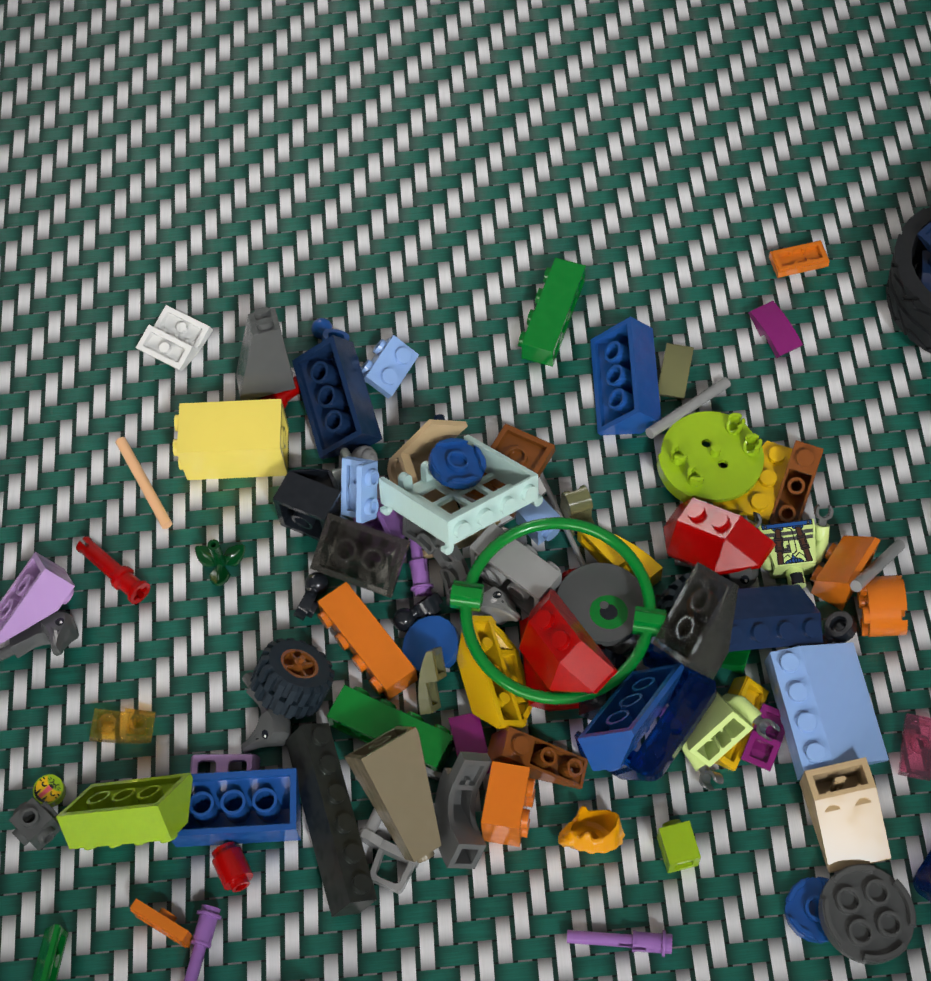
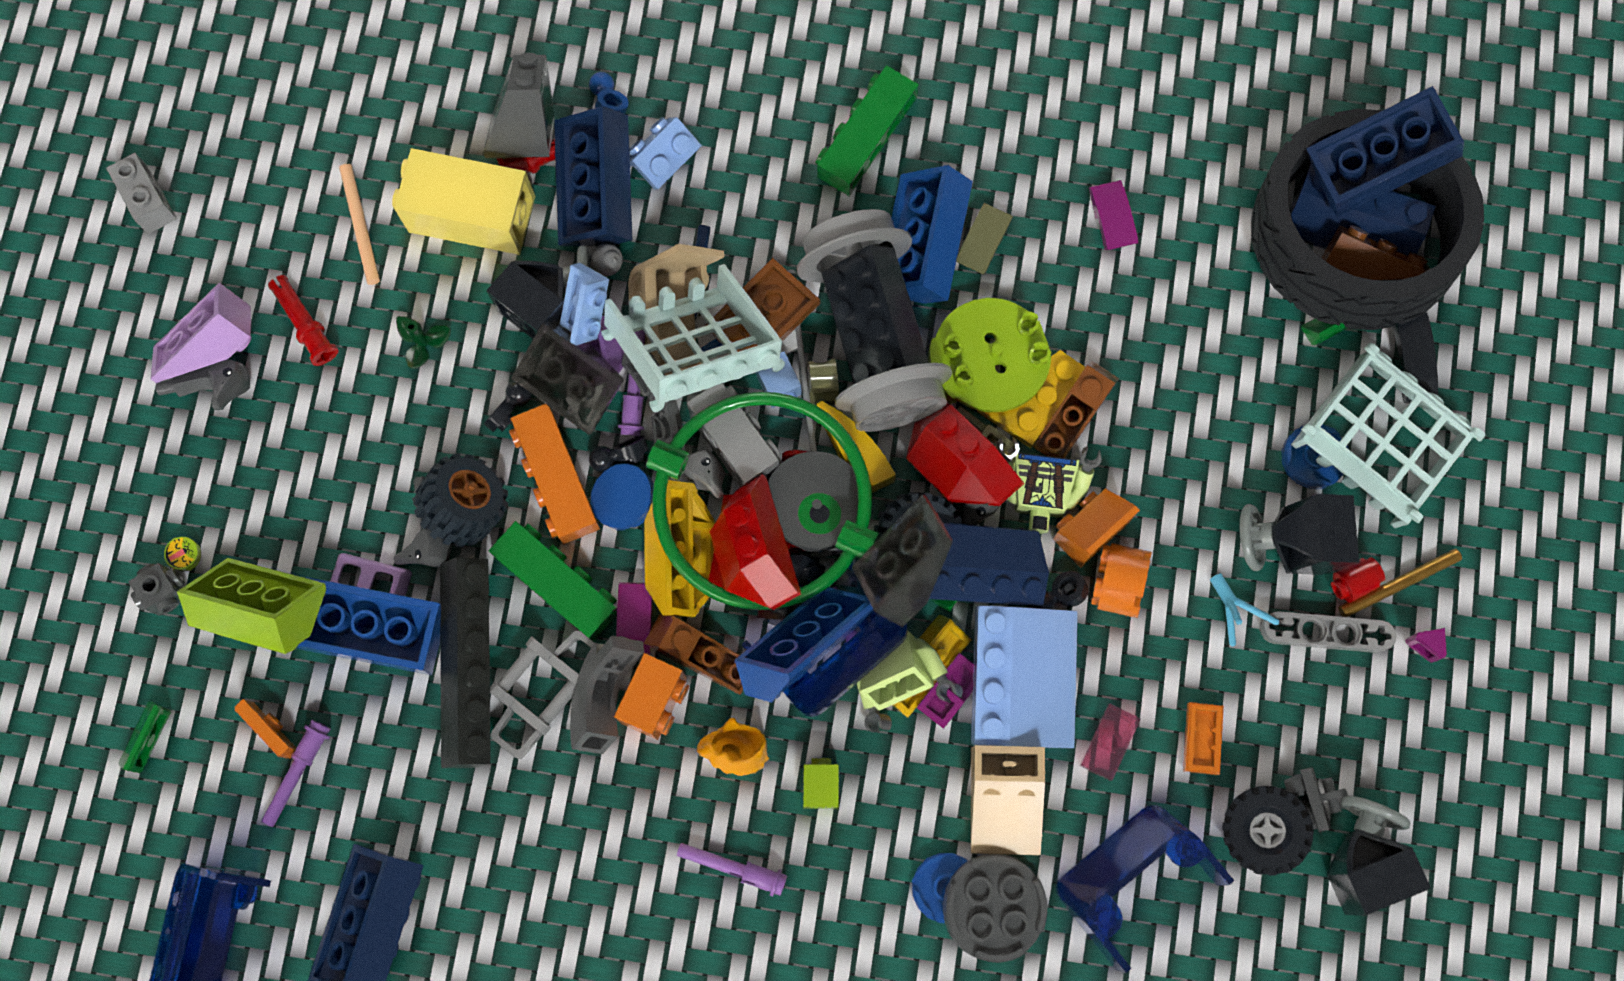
camera: 10 degrees right, 15 degrees up
clear yellow slope [89,708,156,744] -> none
white slope [136,305,213,371] -> none
red brick [212,842,253,892] -> none
dark tan slope [345,726,442,863] -> none
olive slope [418,646,447,715] -> none
blue tile [428,438,486,490] -> none
light grey bar [645,377,731,439] -> none
orange plate [769,240,830,278] -> none
light grey bar [850,540,905,592] -> none
none -> brick [796,209,952,432]

